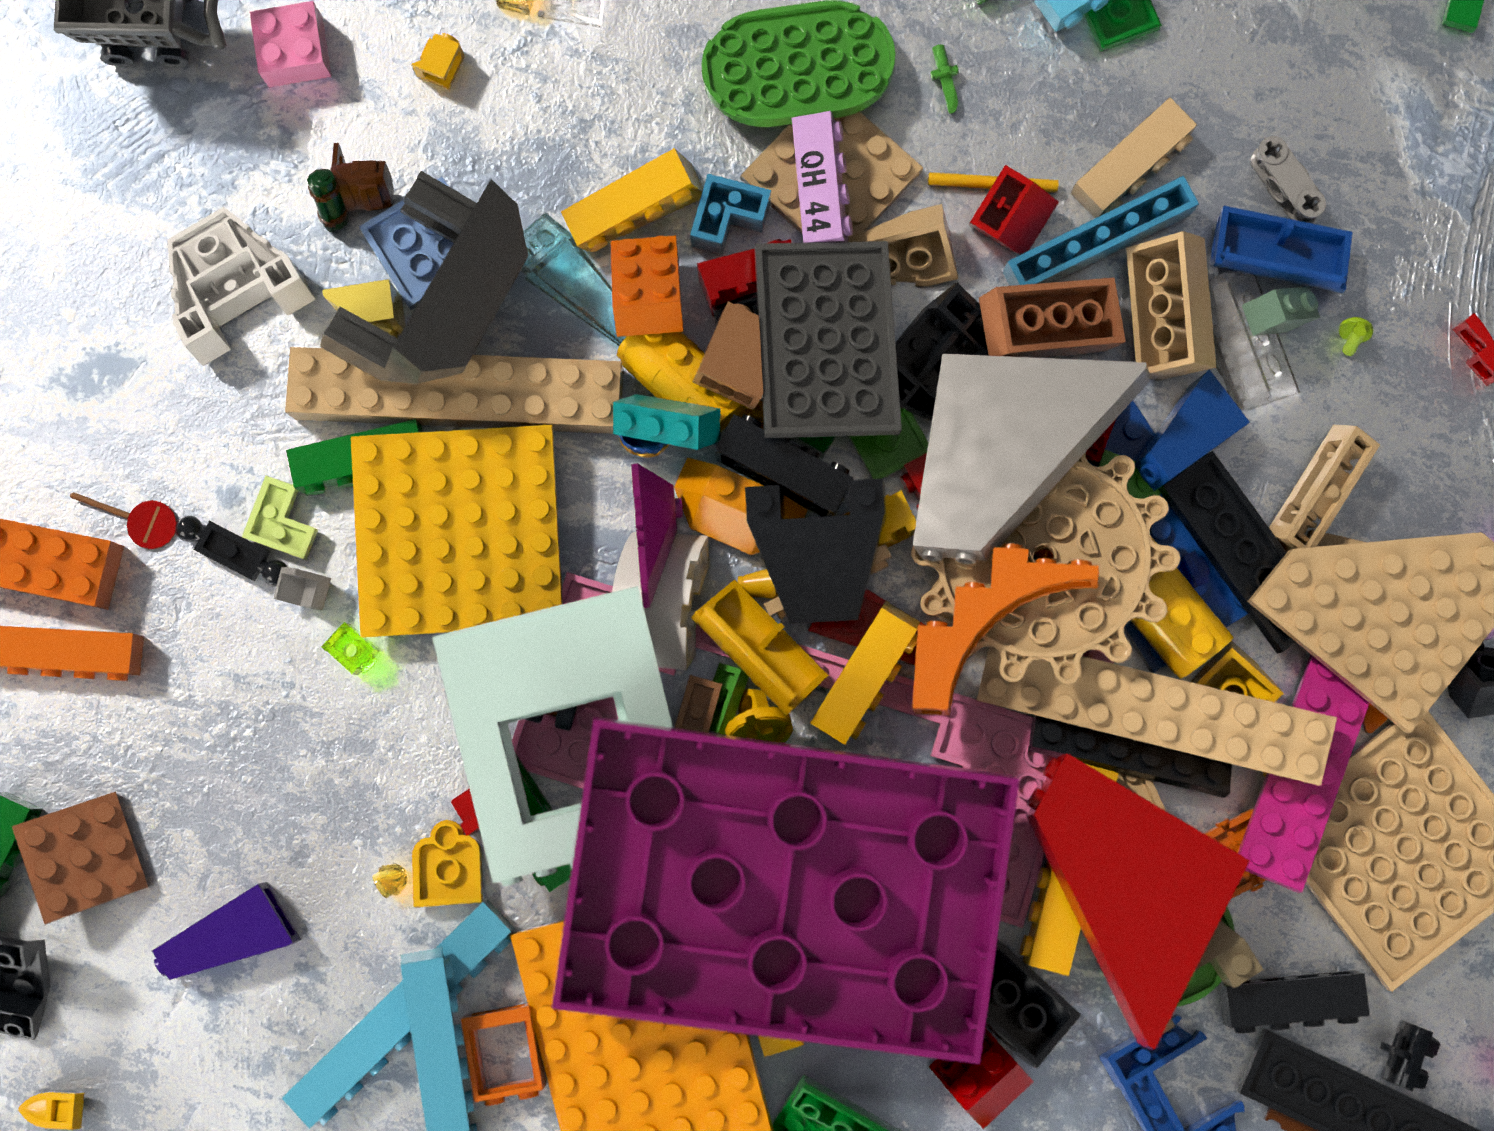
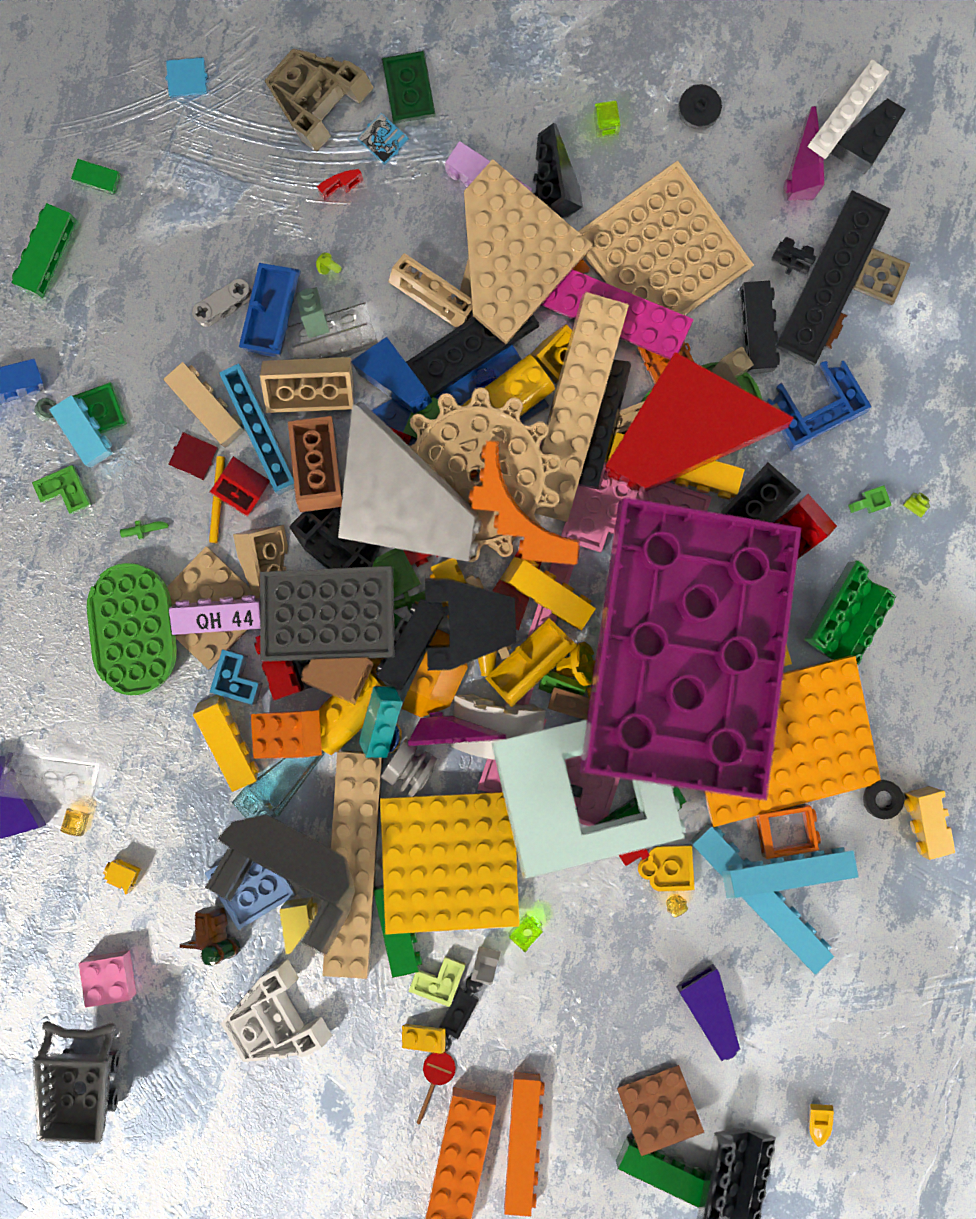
camera: 95 degrees left, 5 degrees up
none -> dark red piece [168,432,218,480]
none -> light grey wheel [380,738,437,797]
none -> bright green piece [394,591,425,611]
none -> yellow plate [402,1024,445,1054]

